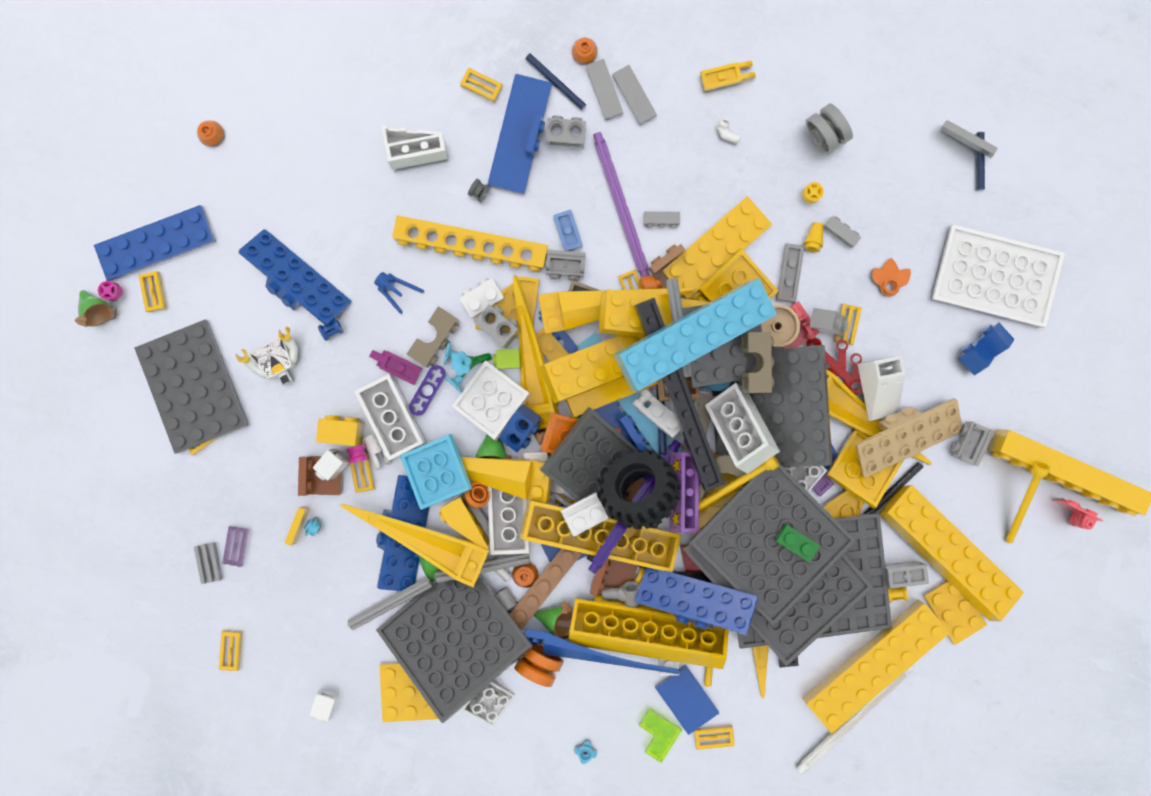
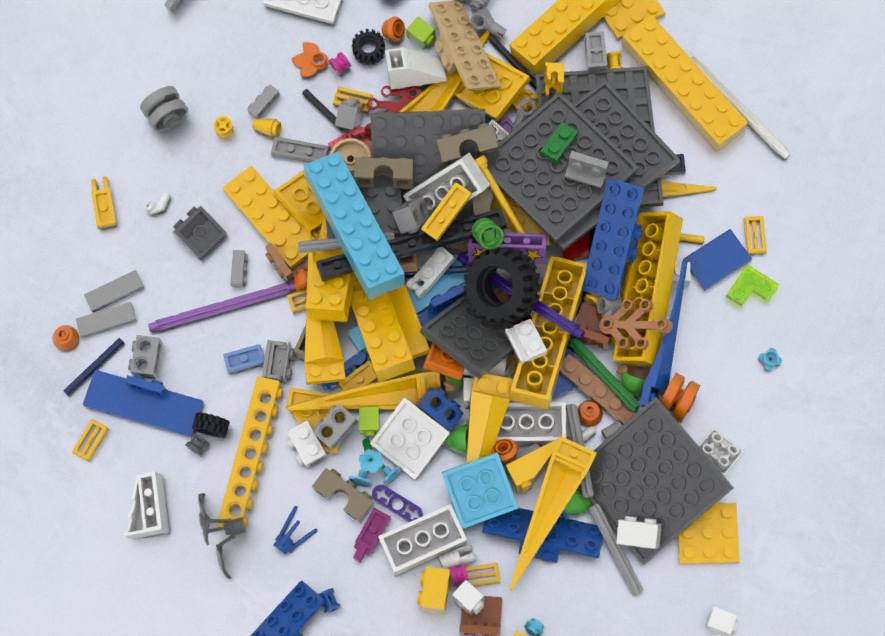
camera: 80 degrees left, 15 degrees down
none -> dark grey plate [172,206,227,259]
none -> black tyre [192,412,230,438]
none -> dark grey plant [198,493,246,579]
none -> black bar [302,89,344,131]
none -> dark pink wheel [329,52,351,75]
none -> black tyre [352,29,386,65]
none -> orange cone [381,16,405,42]
none -> light grey brick [392,196,430,234]
none -> lime brick [406,16,436,49]
none -> yellow plate [421,182,472,242]
none -> dark tan arch [437,123,500,165]
none -> light grey pin [470,8,507,39]
none -> bright green wheel [472,218,504,250]
none -> light grey pin [511,96,536,131]
none -> yellow hinge [544,62,564,97]
none -> light grey bracket [565,151,609,188]
none -> green axle [570,338,641,412]
none -> nougat plant [599,299,673,350]
none -> white brick [616,516,662,549]

